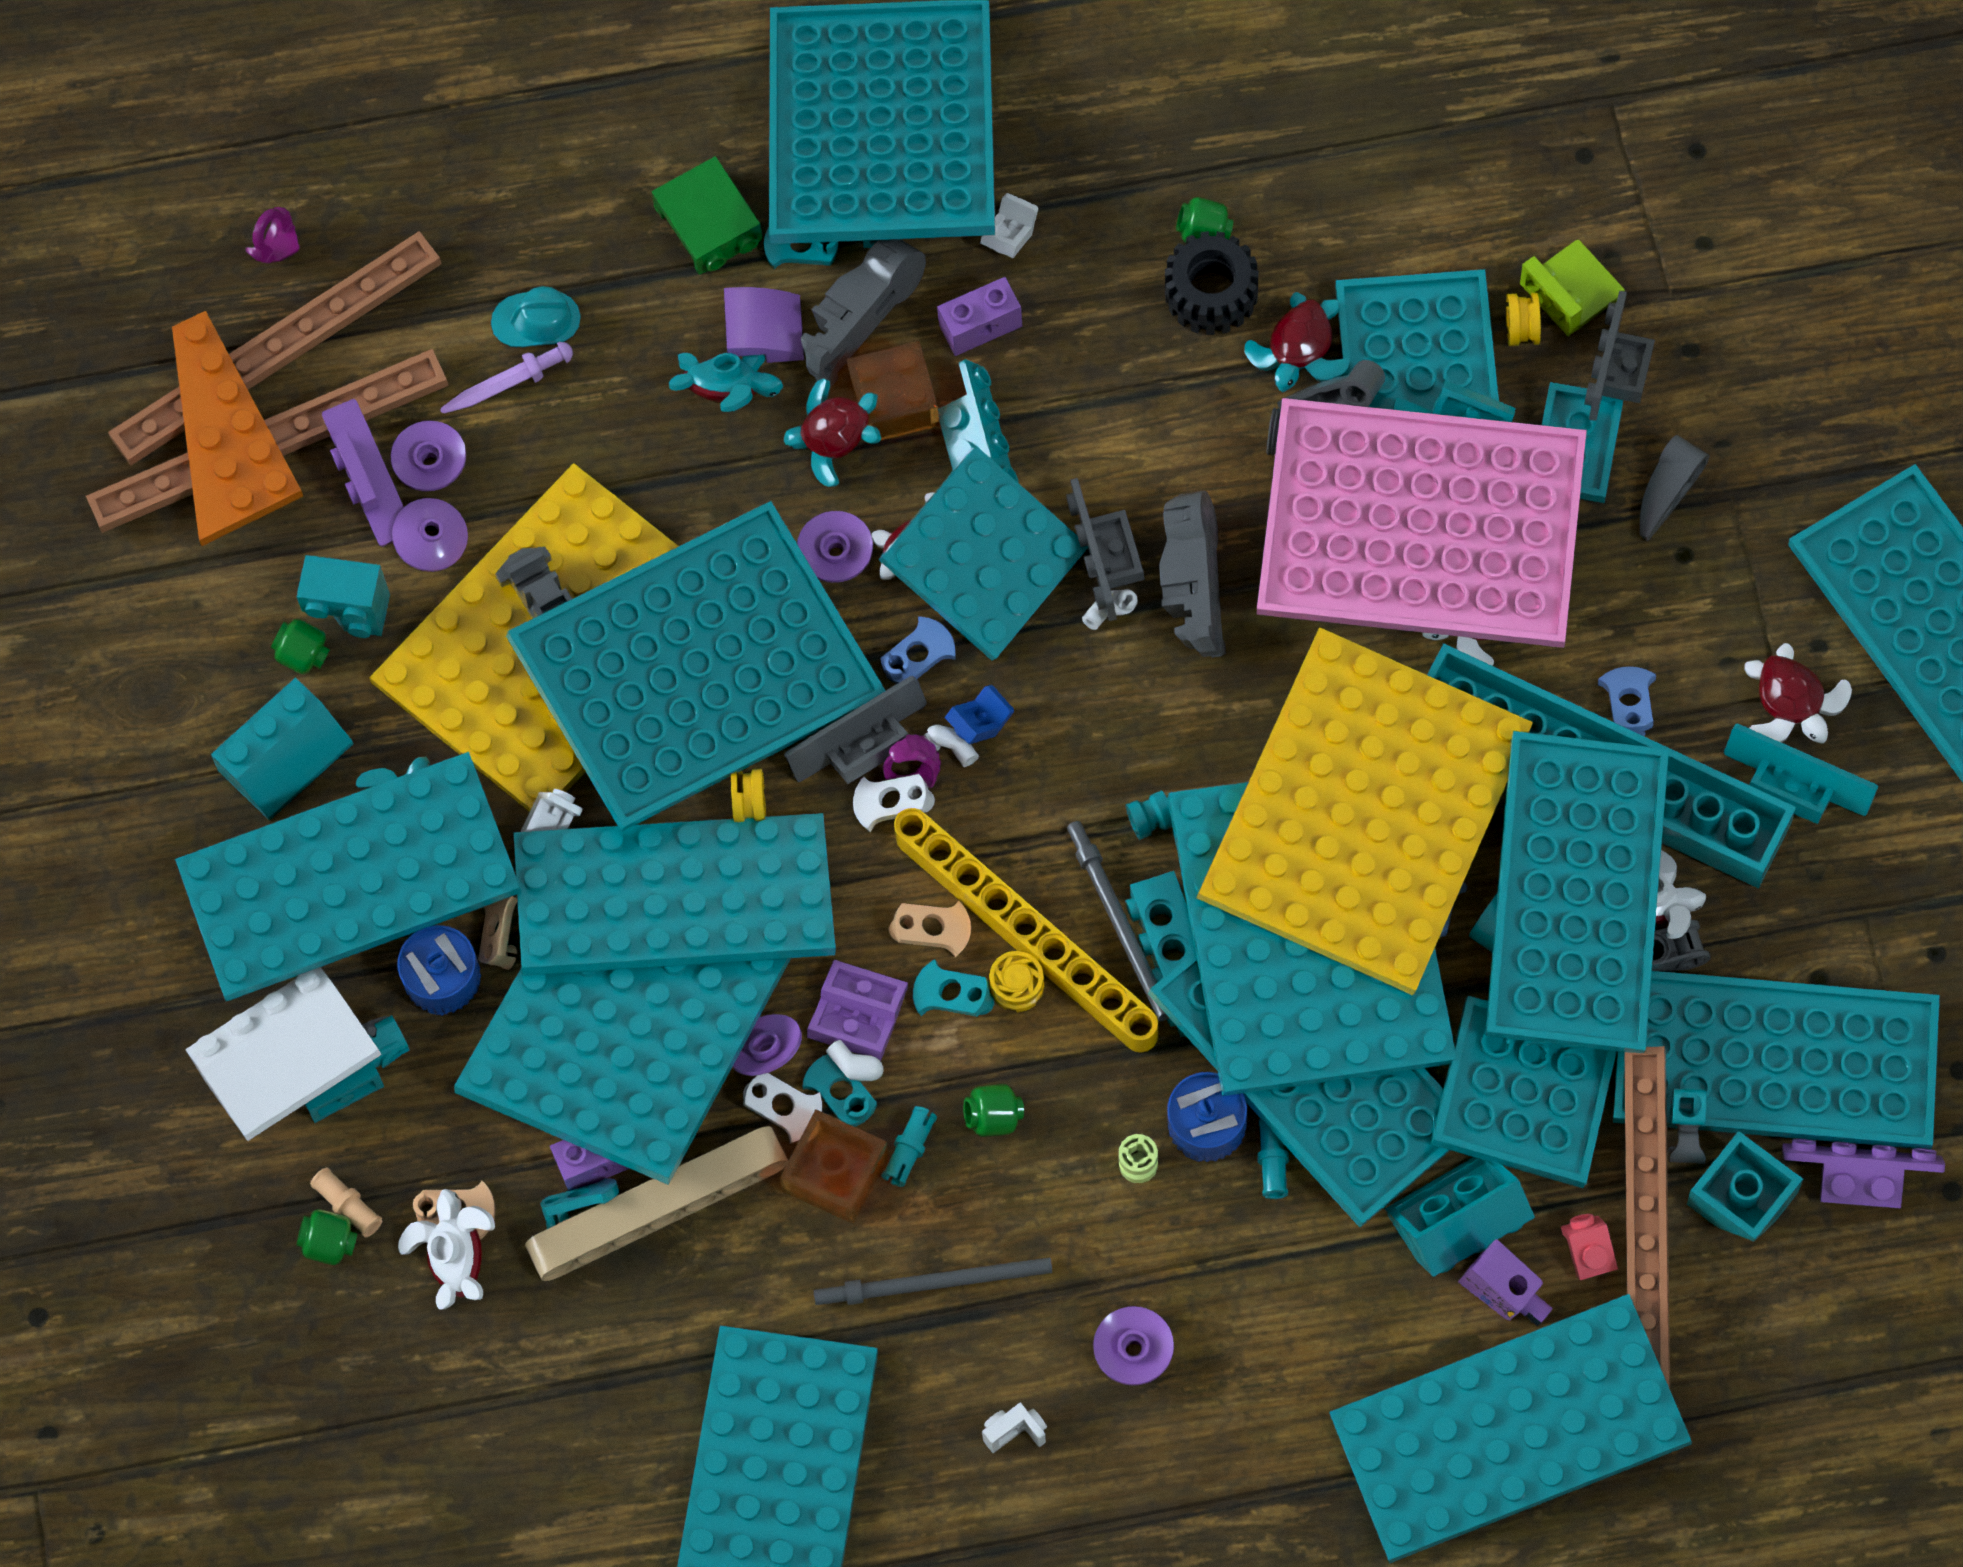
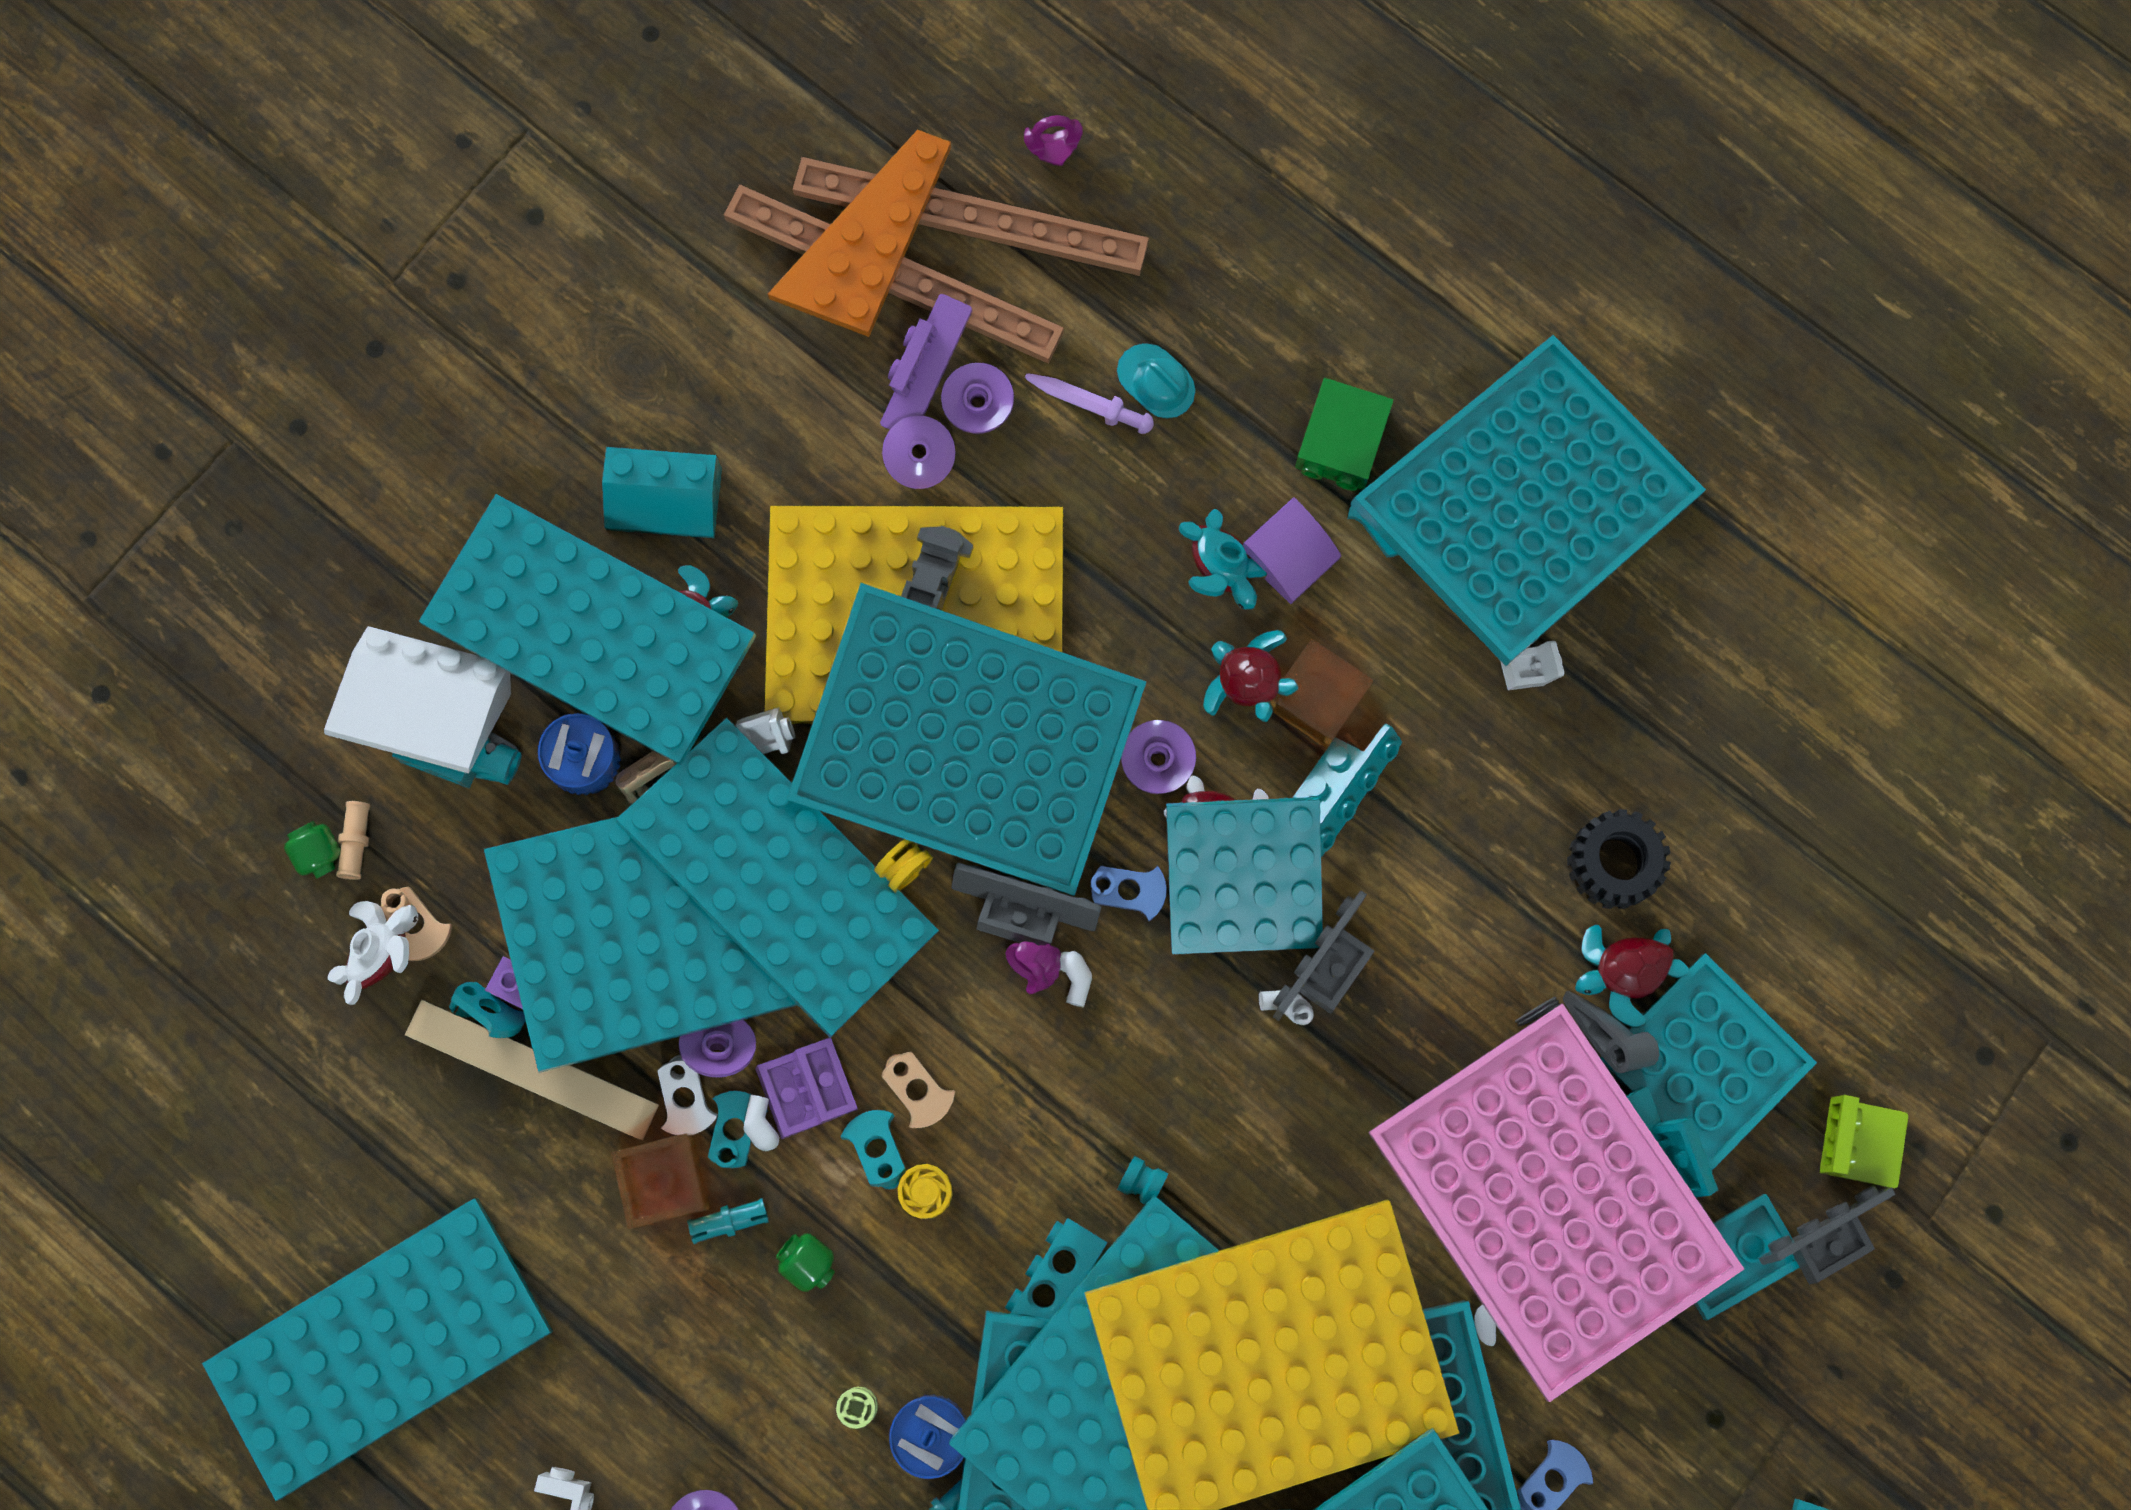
camera: 45 degrees right, 10 degrees up
green head [270,618,330,675] -> none
teal slope [296,555,390,638] -> none
dark grey piece [801,239,926,387] -> none
dark grey bar [814,1257,1052,1305] -> none
white piece [853,774,935,832] -> none
yellow beam [894,808,1158,1053] -> none
medium lavender brick [937,277,1022,356] -> none
blue bracket [945,685,1014,745] -> none
dark grey bar [1067,821,1169,1021] -> none
dark grey piece [1159,491,1226,658] -> none
green head [1176,197,1233,243] -> none
yellow wheel [1506,293,1541,346] -> none
dark grey piece [1640,435,1710,542] -> none

